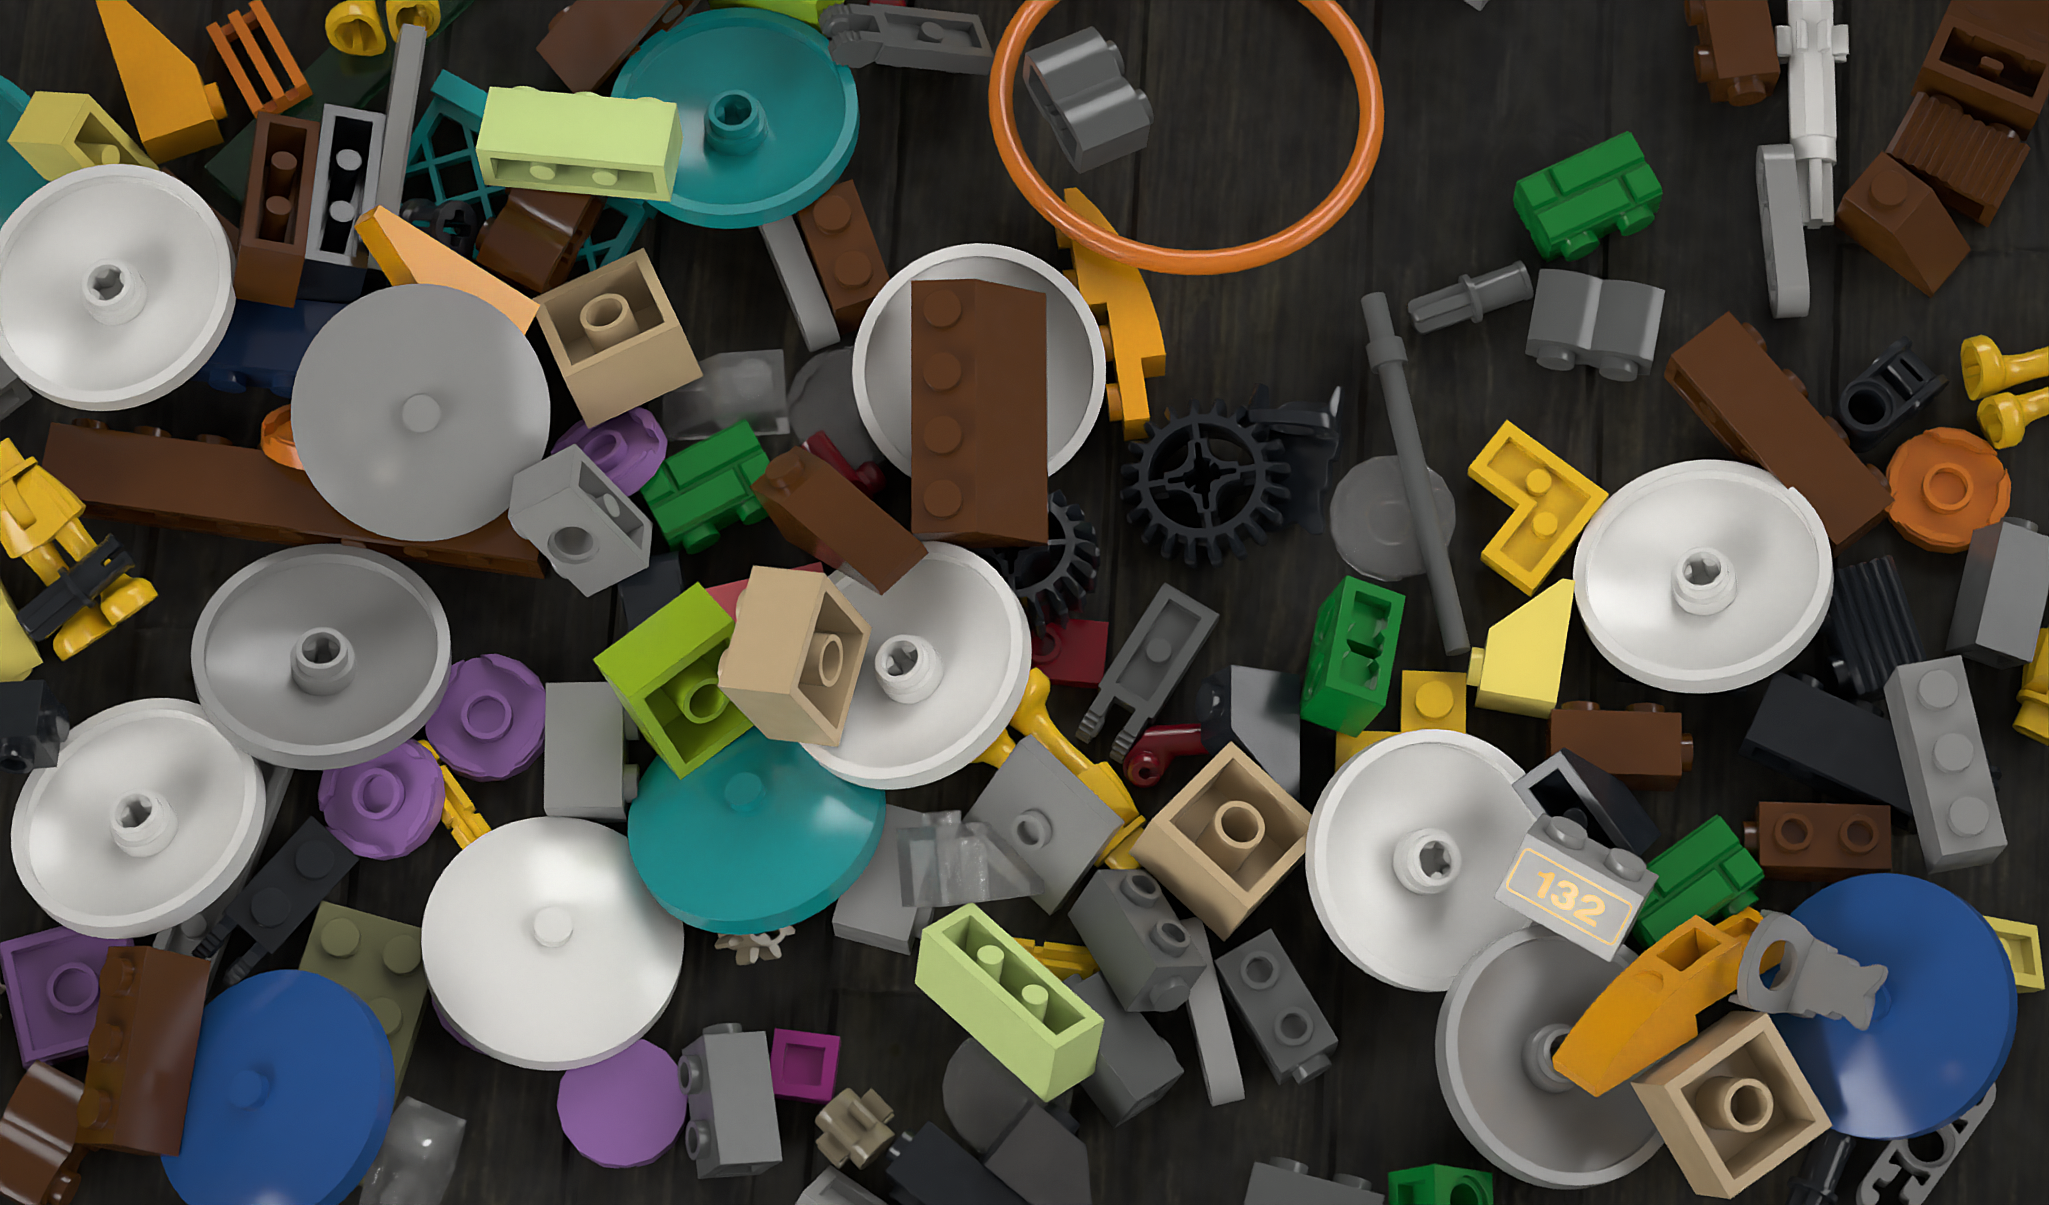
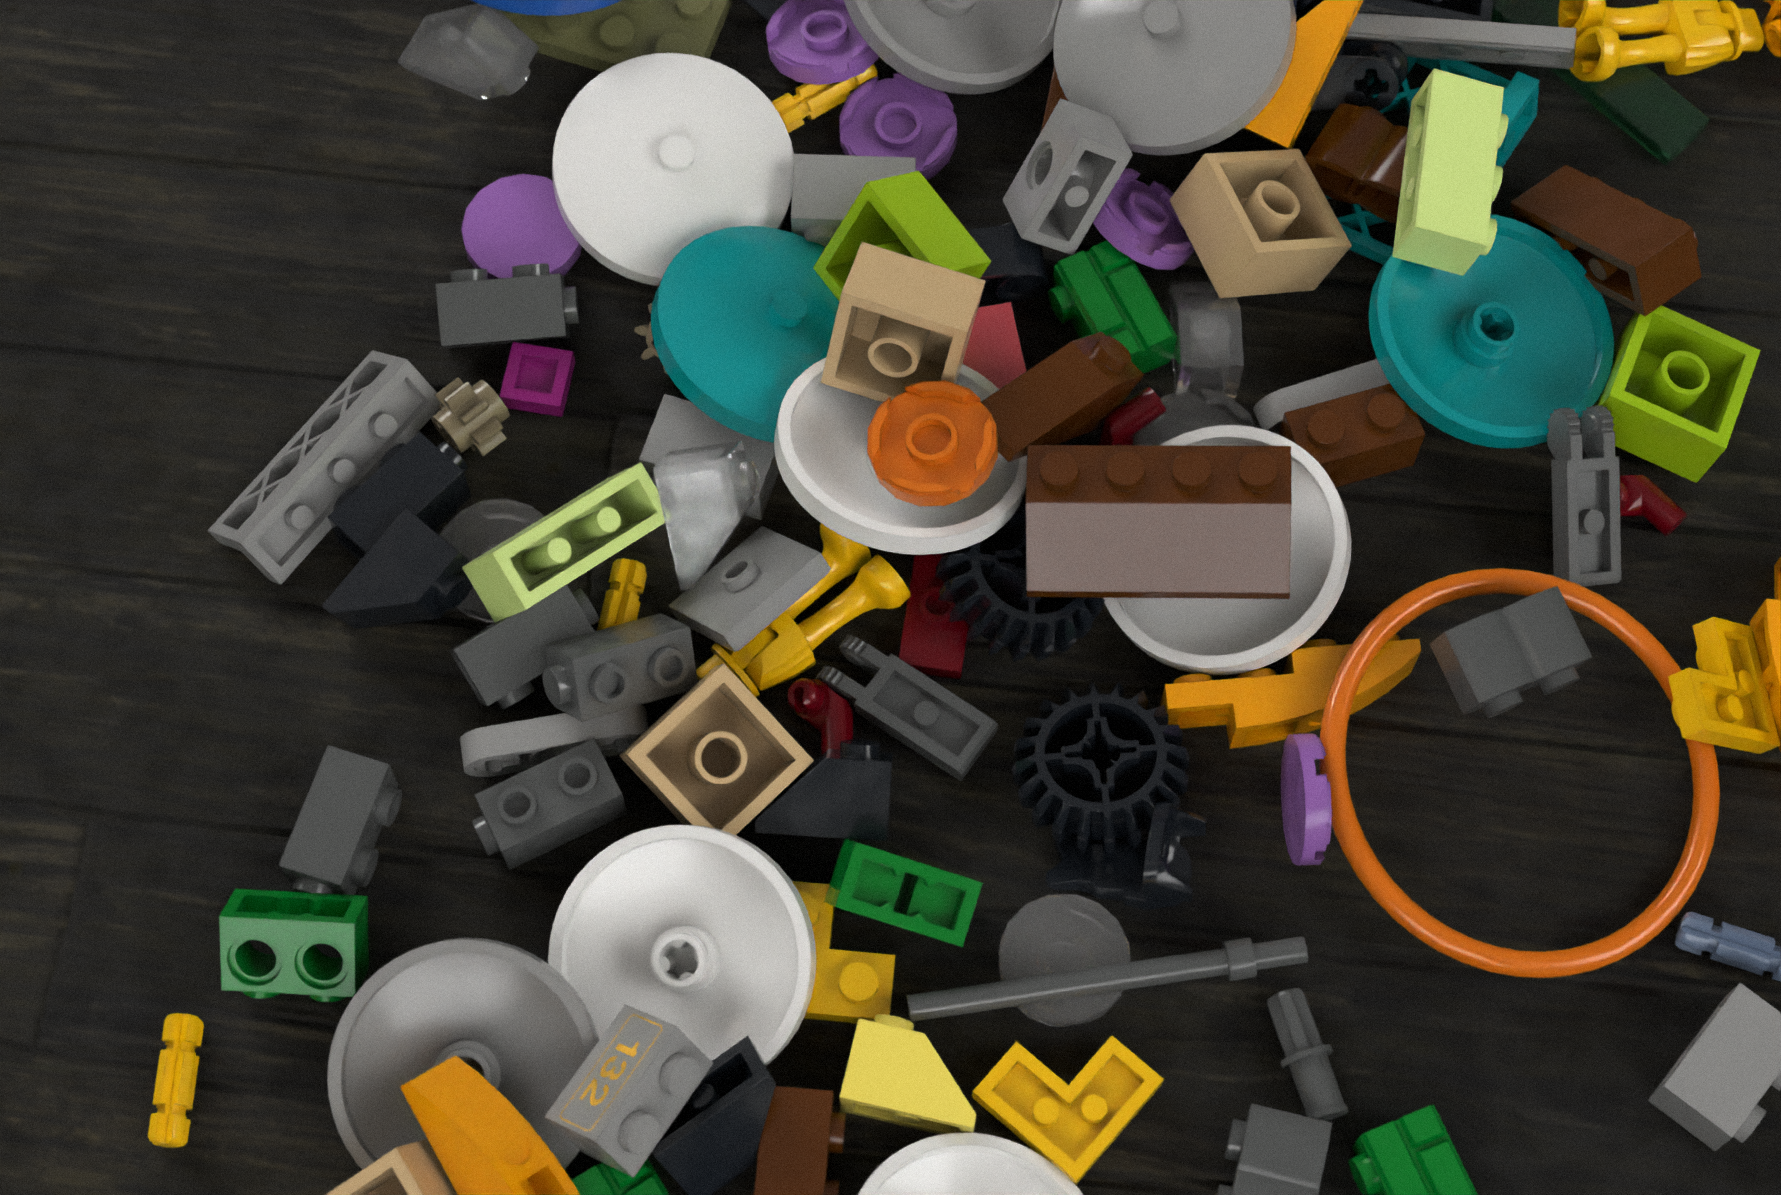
camera: 90 degrees right, 5 degrees down
none -> orange tile [867,380,998,507]
none -> medium lavender tile [1281,733,1332,866]

